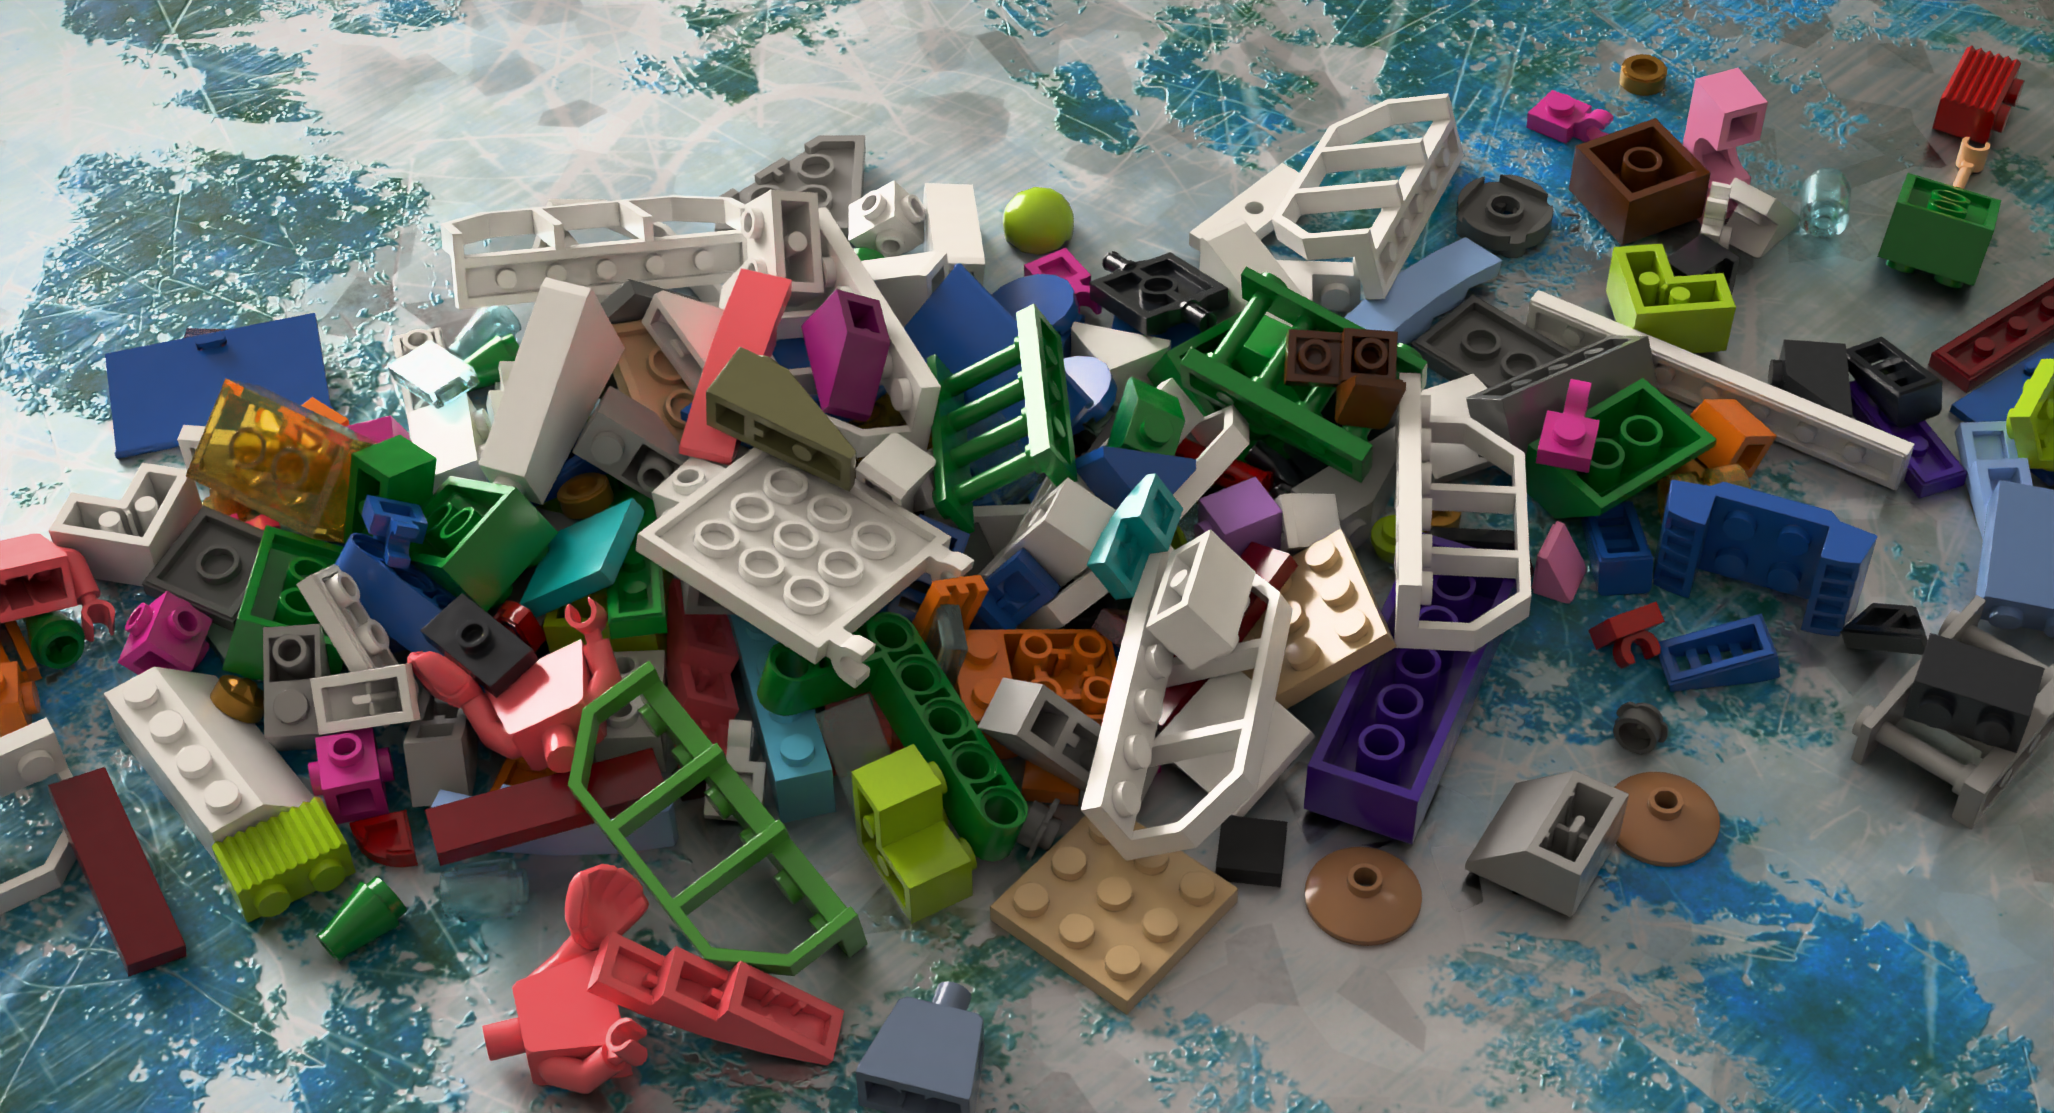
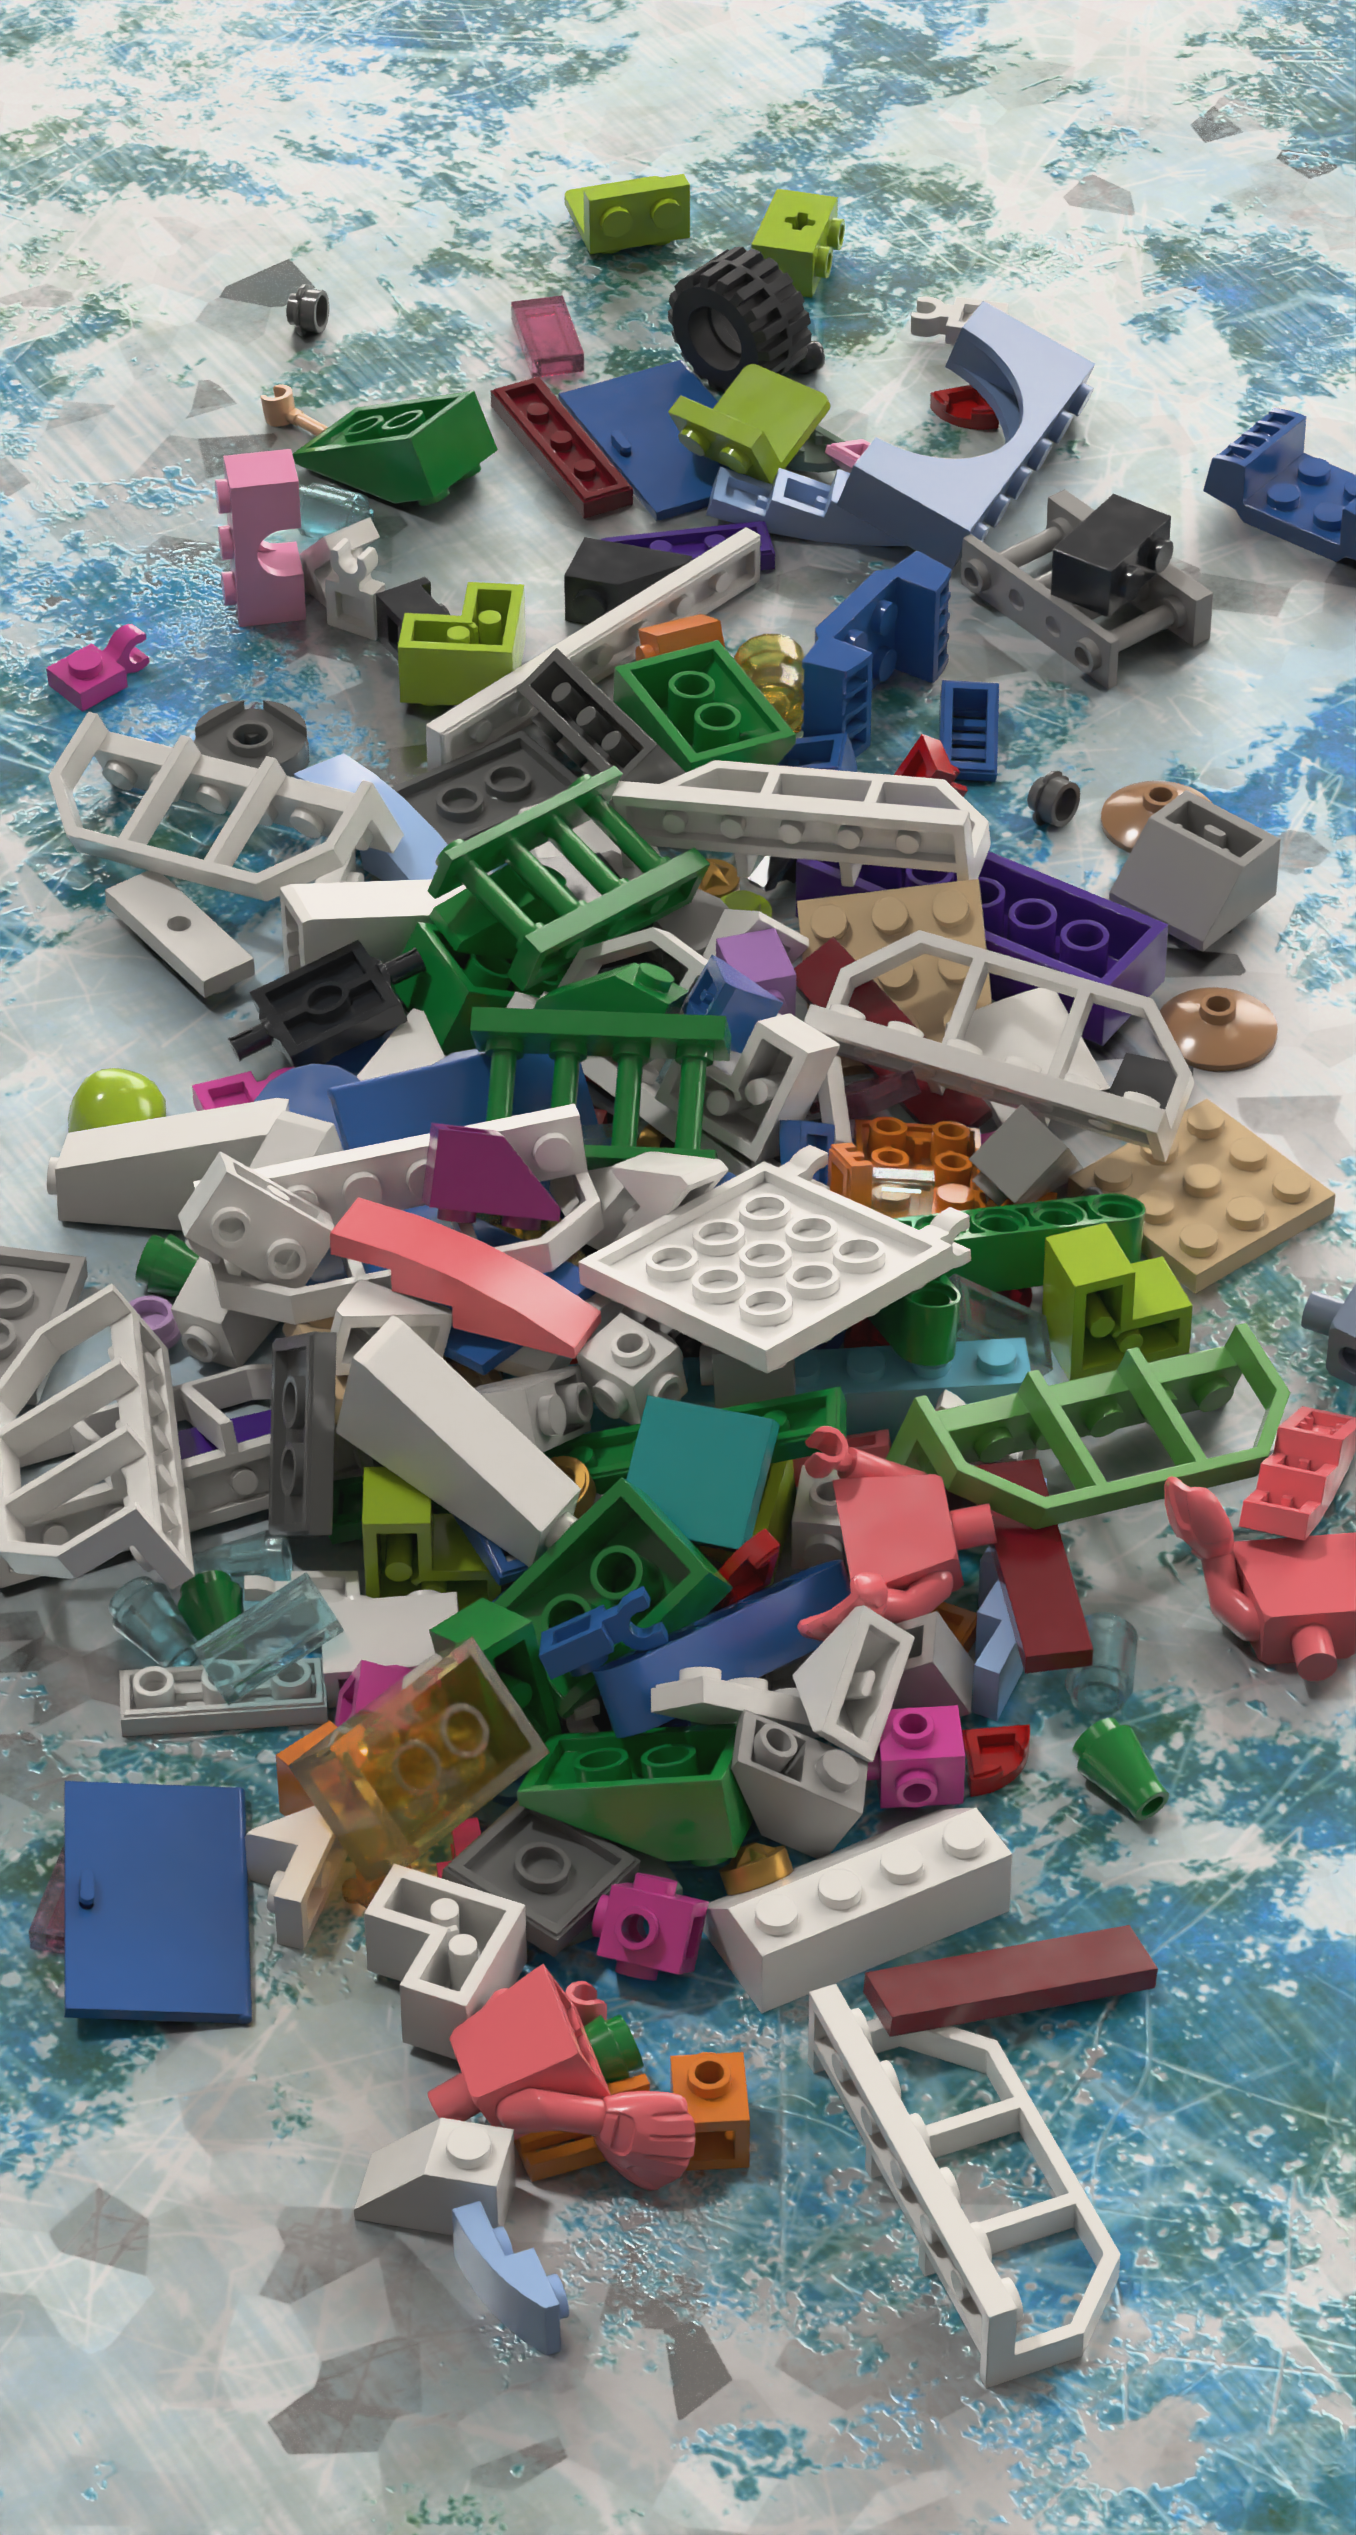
camera: 80 degrees left, 5 degrees down
lime brick [212,796,356,923] -> none
black plate [420,593,538,698] -> none
olive slope [706,347,856,492] -> none
white brick [849,180,926,258] -> none
teal slope [1087,473,1183,600] -> none
white brick [1146,529,1256,671] -> none
reddish brown slope [1284,328,1398,387] -> none
reddish brown slope [1335,374,1406,430] -> none
dark pink plate [1536,379,1600,473] -> none
reddish brown brick [1569,118,1711,246] -> none
pearl gold tile [1619,54,1667,96] -> none
black tile [1840,603,1928,655] -> none
black slope [1846,337,1943,428] -> none
red brick [1932,45,2025,145] -> none

